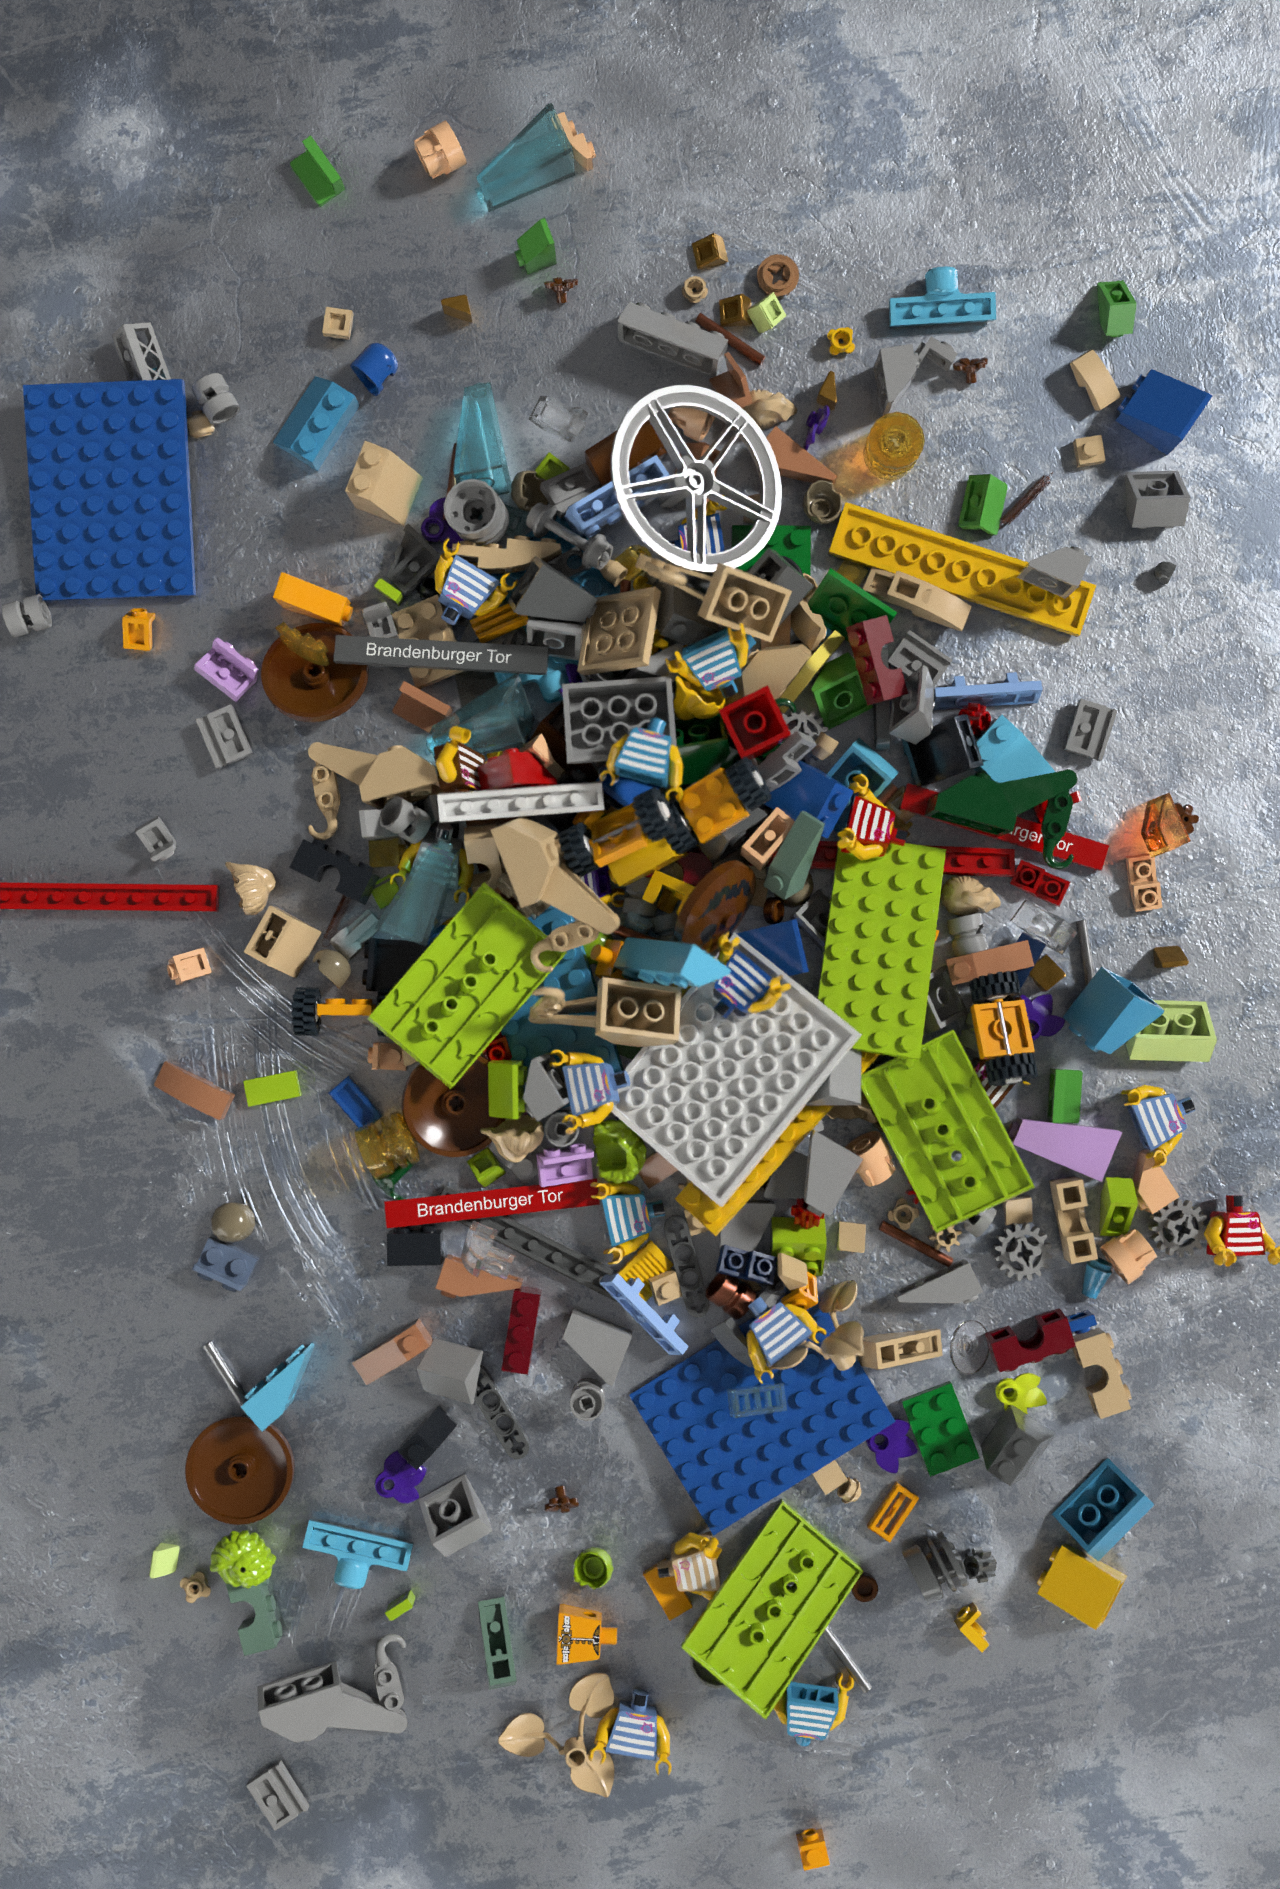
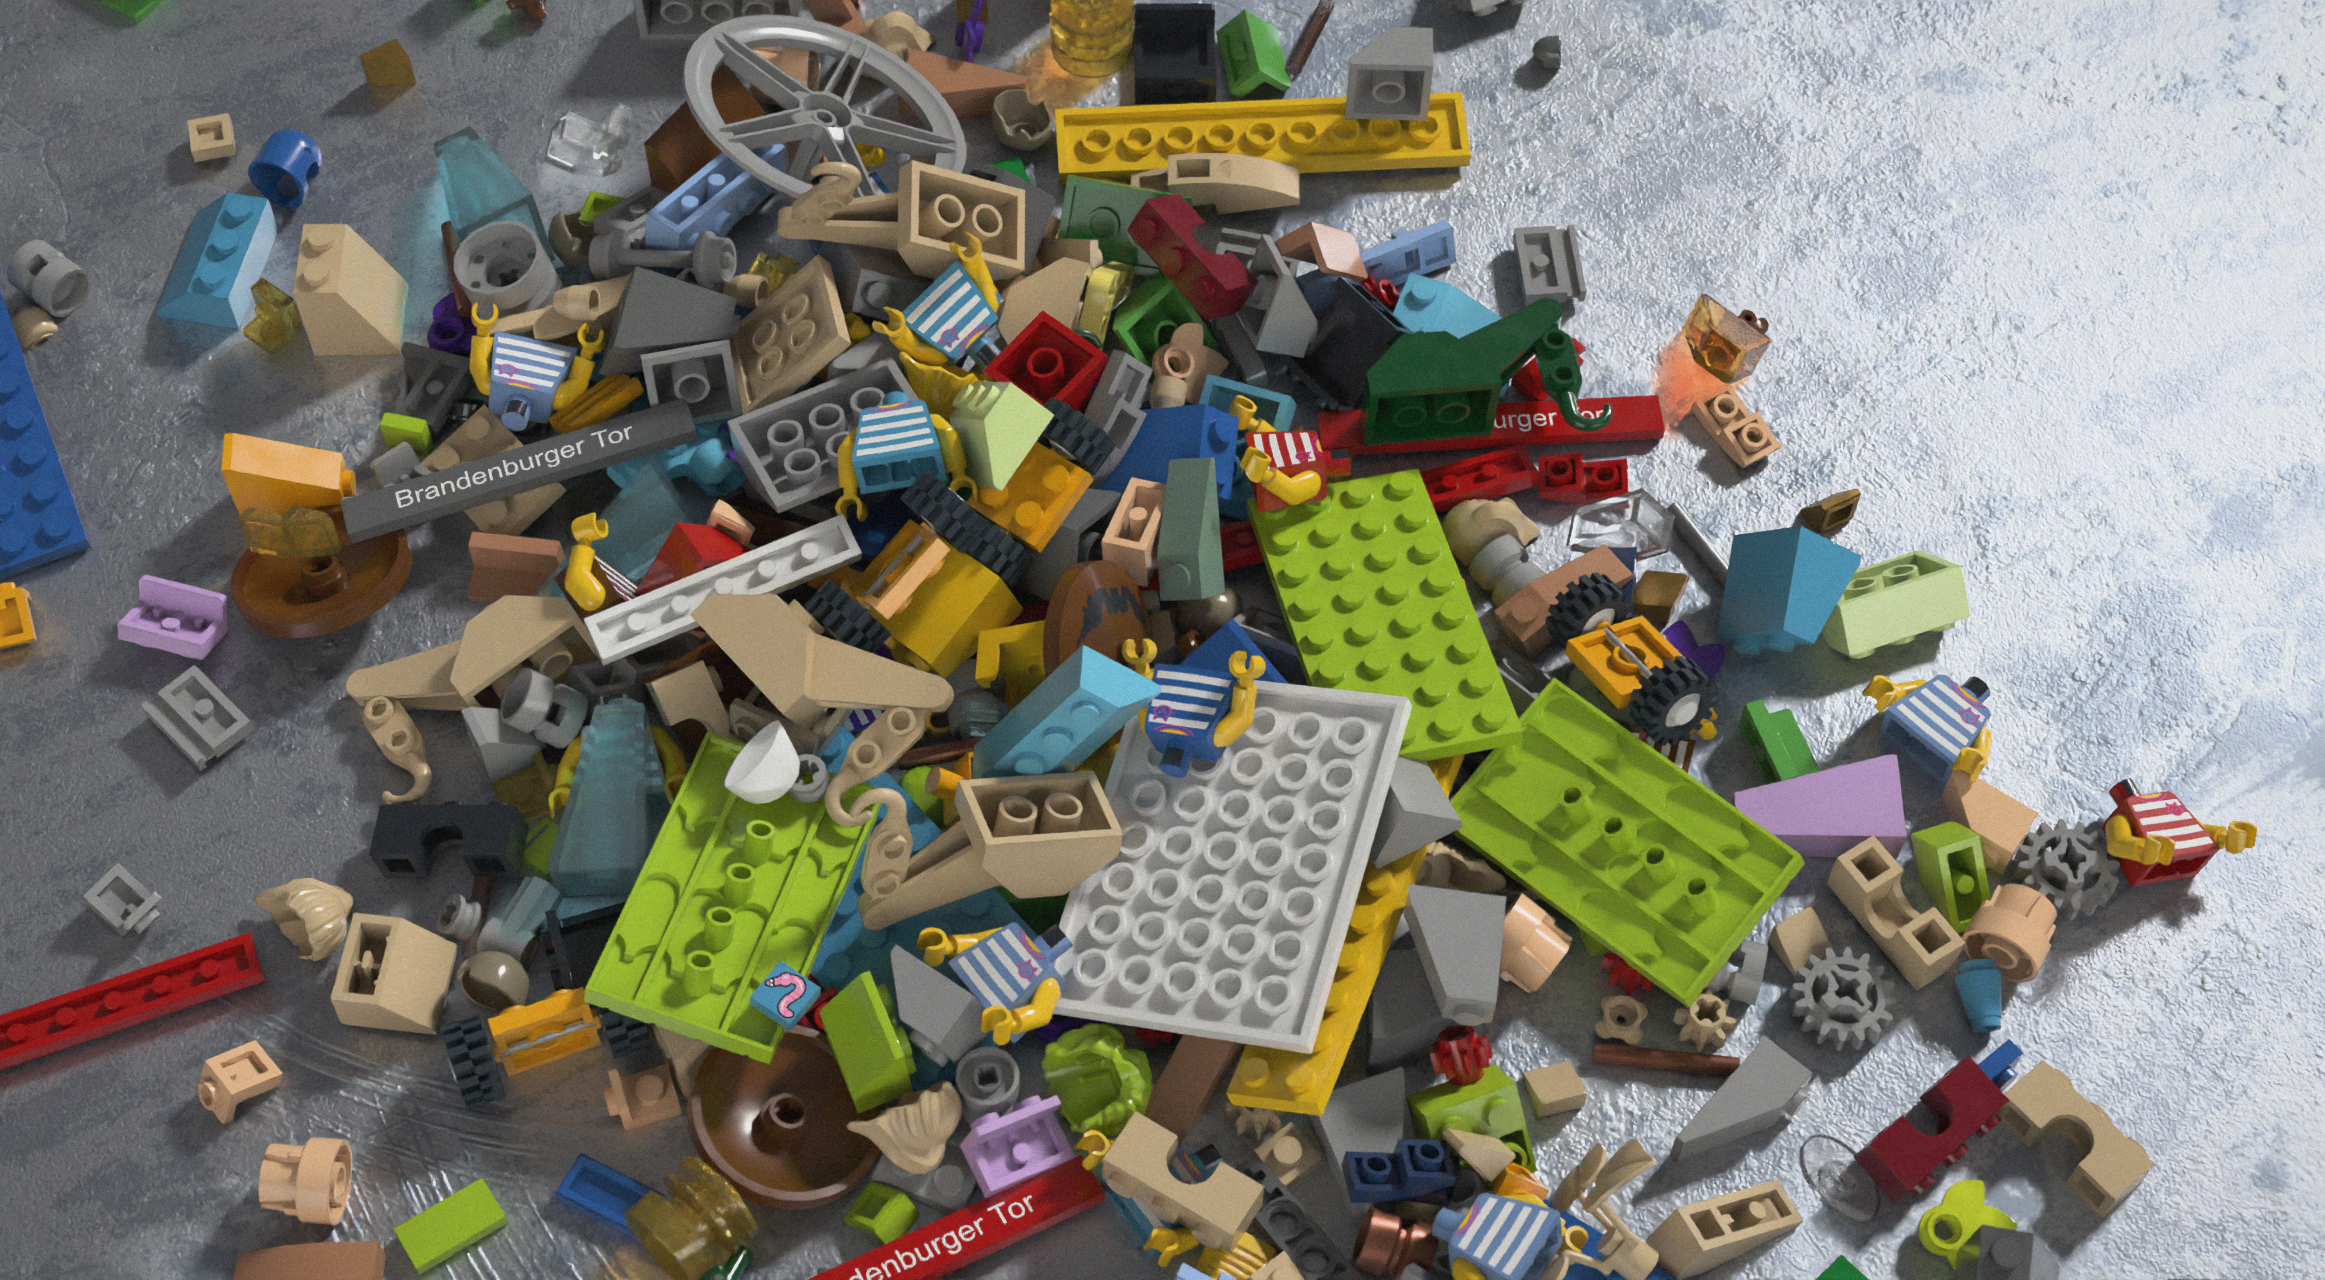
camera: 25 degrees left, 30 degrees down
none -> clear yellow bracket [243,277,304,355]
none -> light nougat piece [258,1137,352,1225]
none -> light grey bush [436,893,481,941]
none -> tan hose [553,285,600,321]
none -> white piece [724,720,800,804]
none -> dark azure tile [750,961,820,1031]
none -> light grey bush [789,754,830,803]
none -> yellowish green slope [950,381,1054,491]
none -> tan arch [1103,1111,1264,1253]
none -> black panel [1134,3,1217,105]
none -> light nougat plate [1152,323,1229,405]
none -> nougat panel [1276,222,1368,282]

